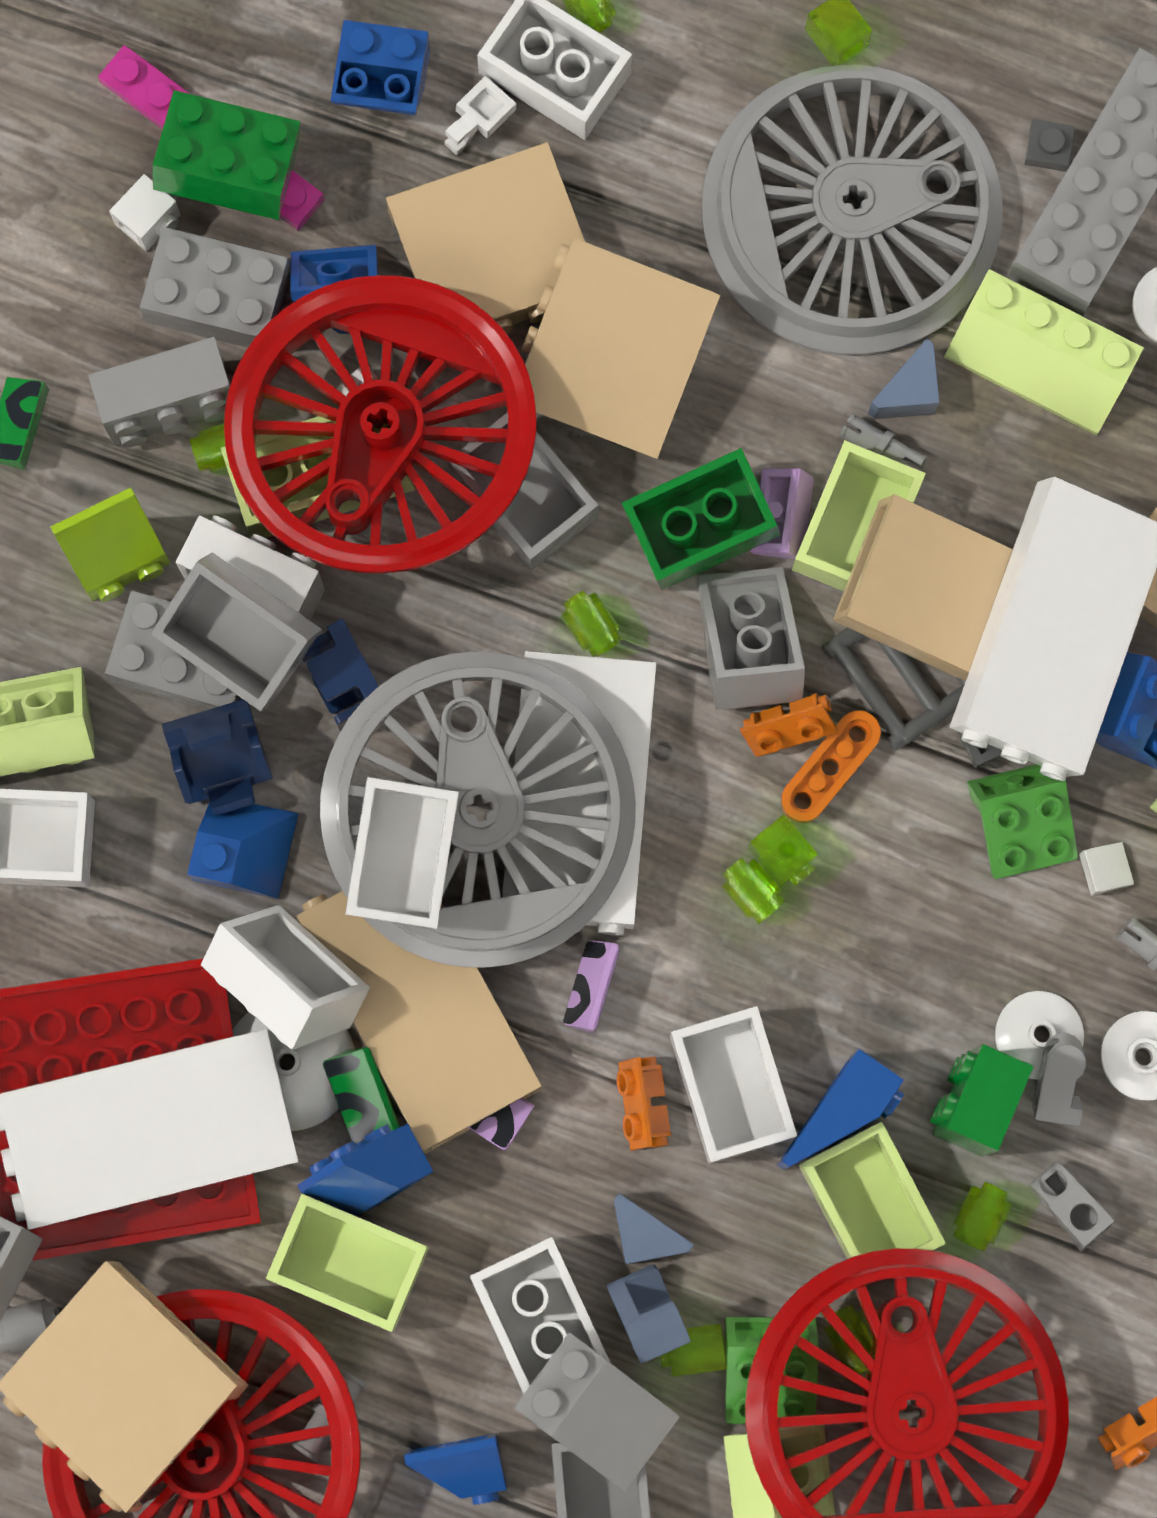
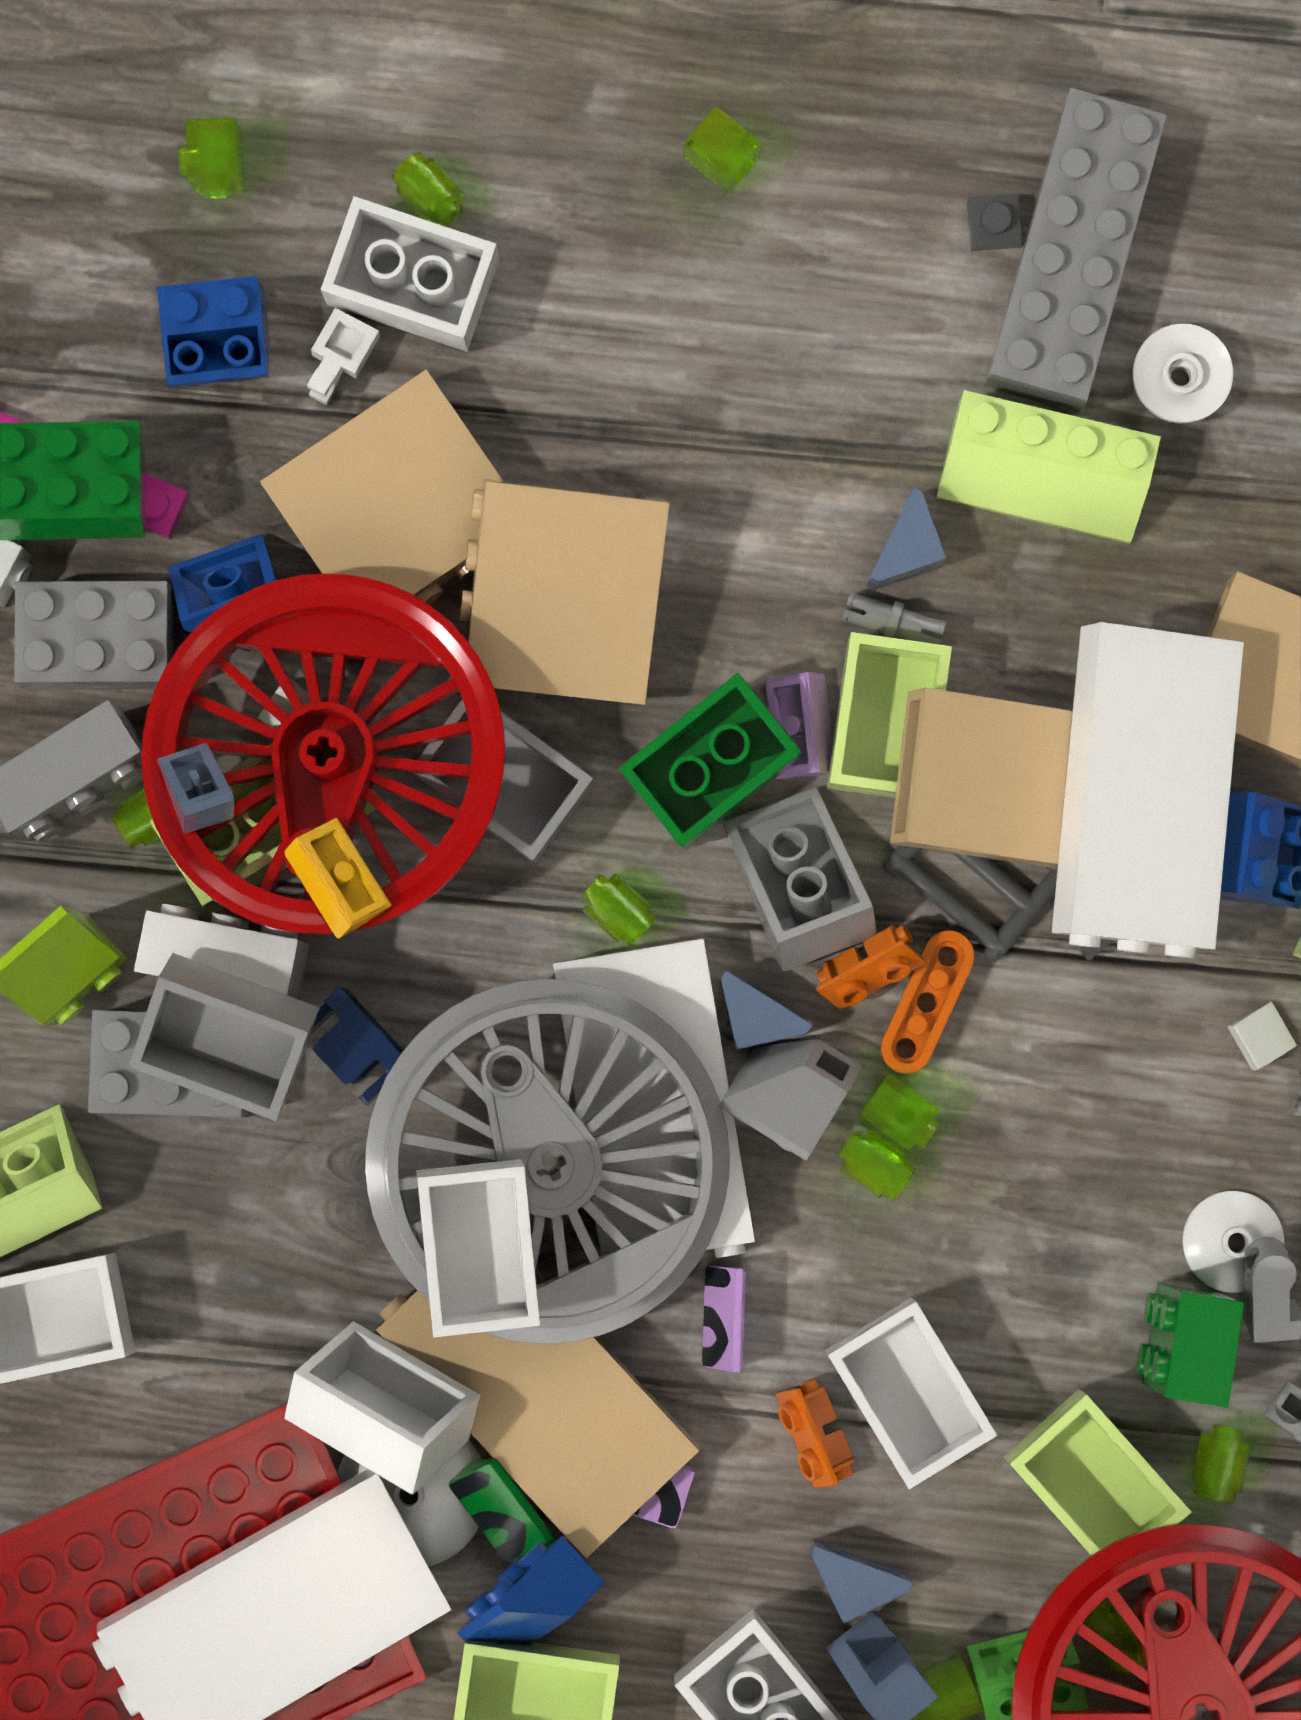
camera: 10 degrees left, 5 degrees up
dark blue panel [162,699,273,815] -> none
blue slope [187,802,299,900] -> none
light grey piece [702,65,1003,355] -> none
blue slope [777,1049,904,1170] -> none
bright green bracket [967,764,1078,879] -> none
none -> sand blue slope [157,743,234,834]
none -> yellow slope [285,818,391,938]
none -> light grey slope [718,1039,862,1161]
none -> sand blue slope [720,971,812,1050]

